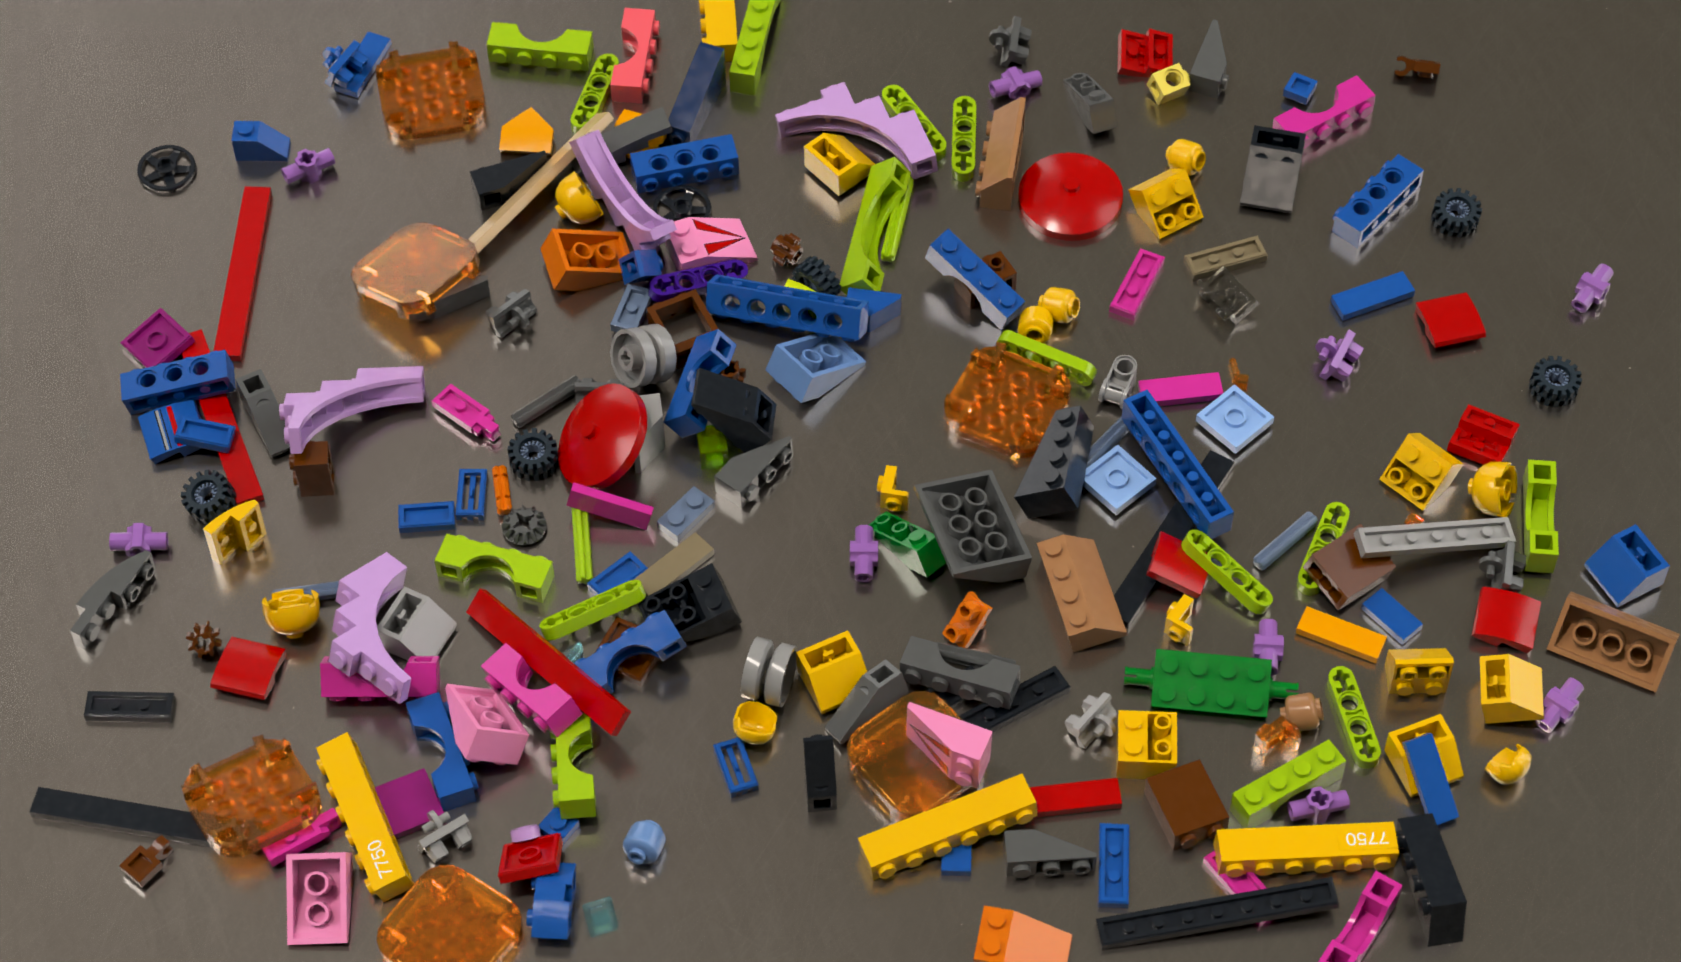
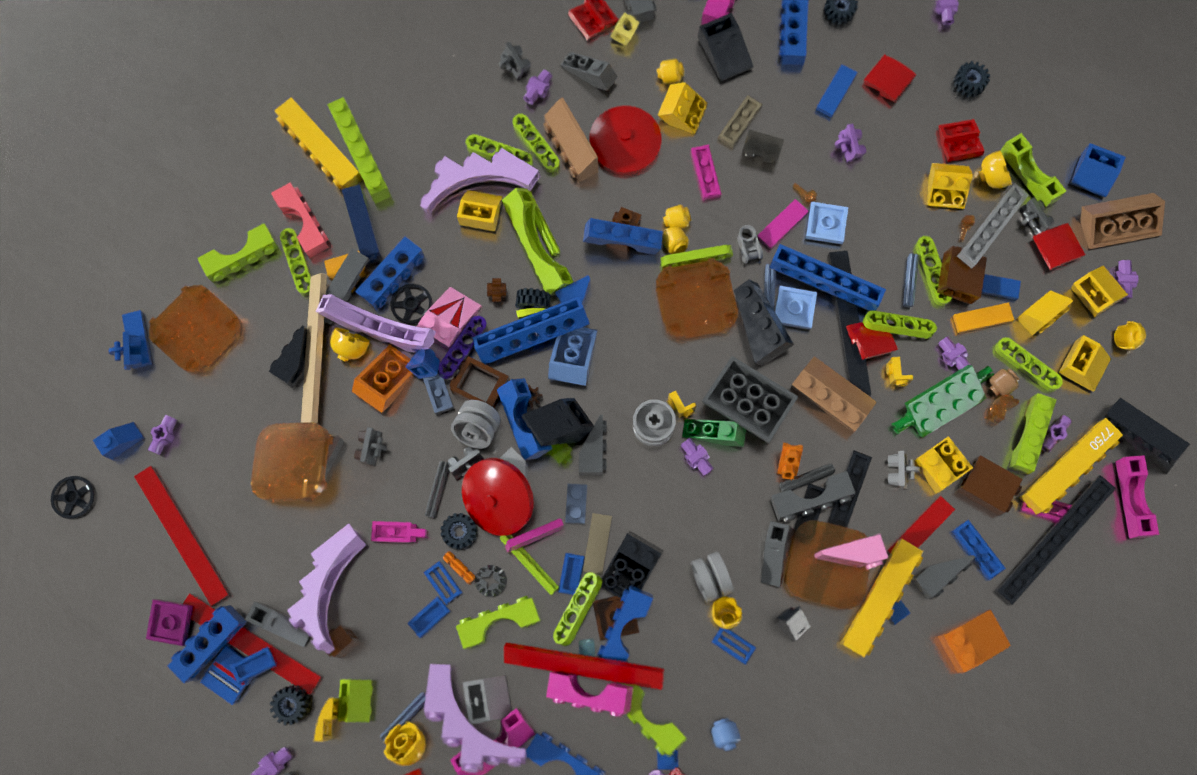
camera: 35 degrees left, 20 degrees up
bright pink slope [445,684,529,765] -> none
light orange slope [499,107,554,156] -> none
yellow slope [796,630,867,714] -> none
blue tile [1402,733,1459,825] -> none
none -> lime brick [337,679,373,722]
none -> light grey wheel [633,399,676,446]

